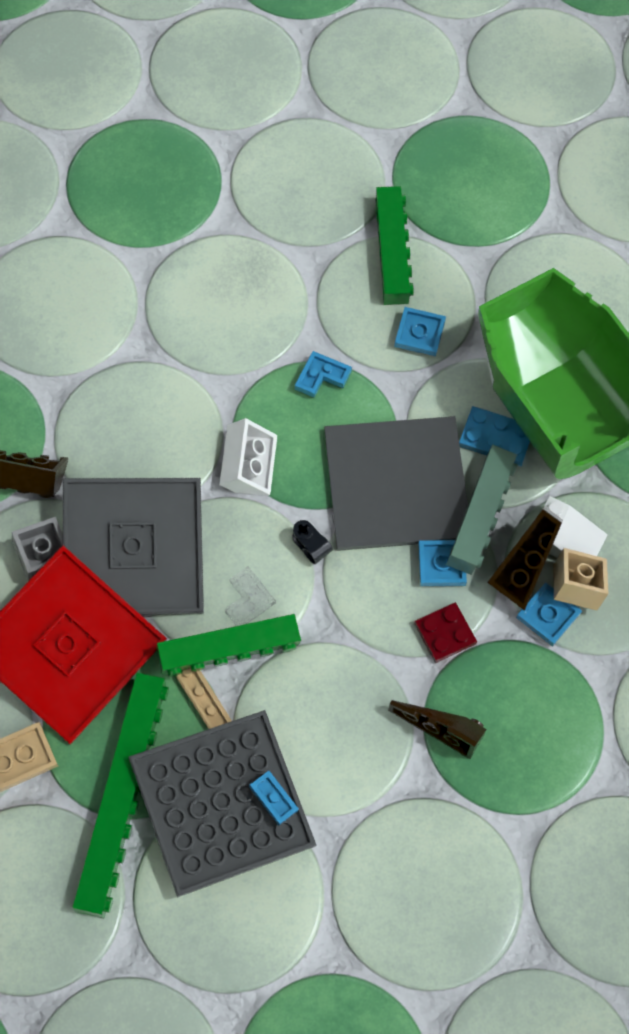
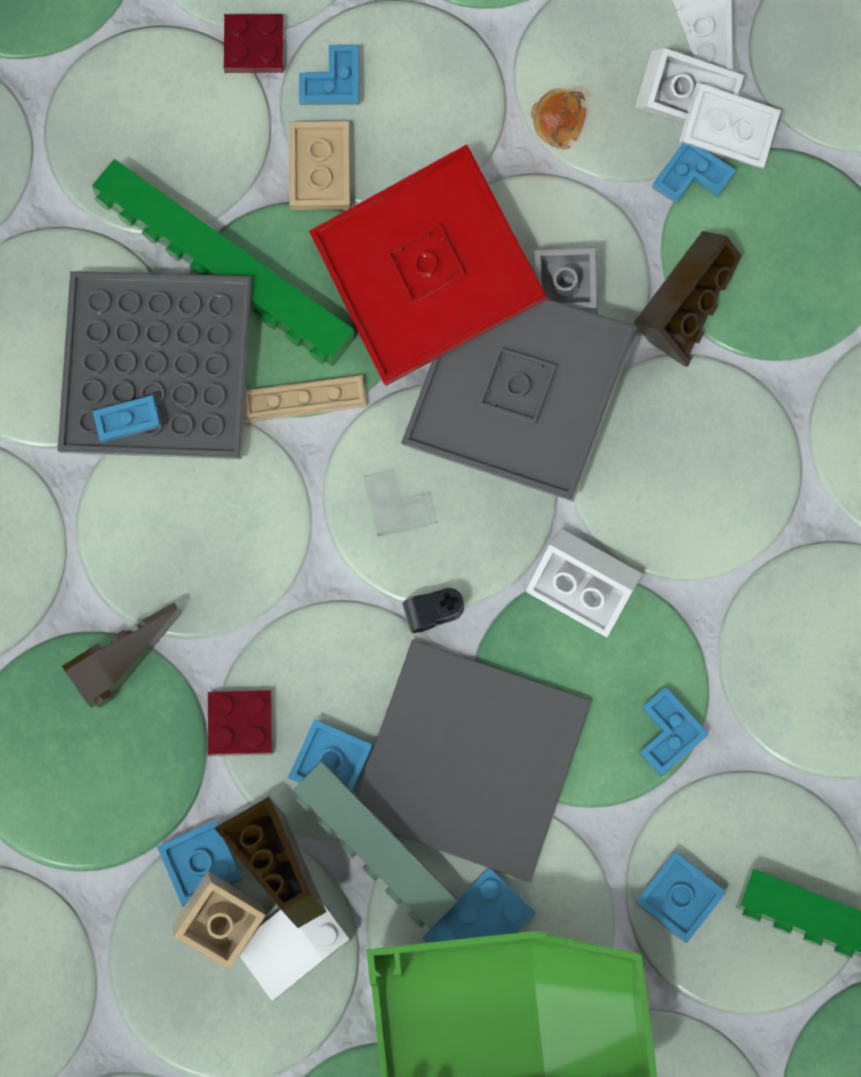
camera: 115 degrees right, 10 degrees up
green brick [156,614,301,677] -> none

